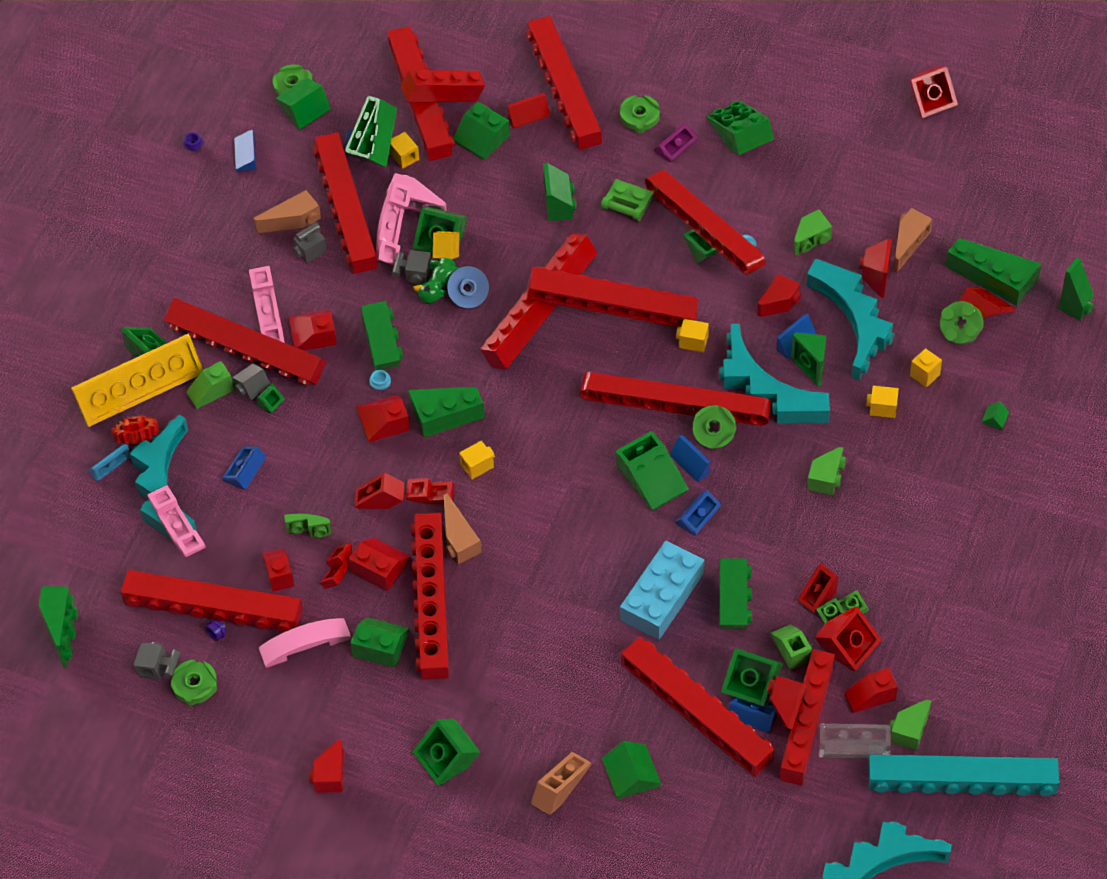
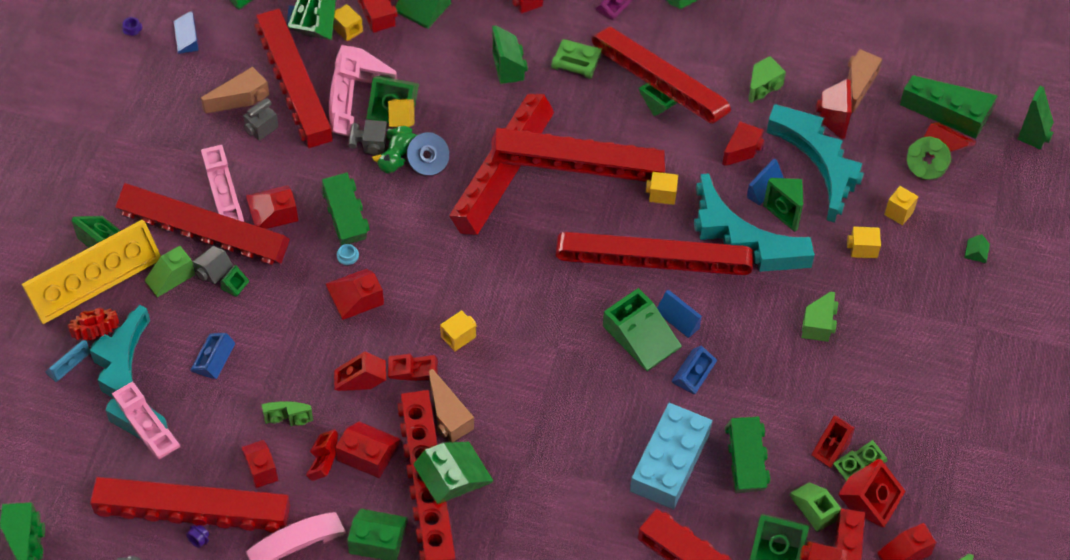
camera: 10 degrees left, 0 degrees up
green wedge [408,387,485,438] -> none
bright green plate [693,405,736,449] -> none
none -> green slope [413,442,494,504]

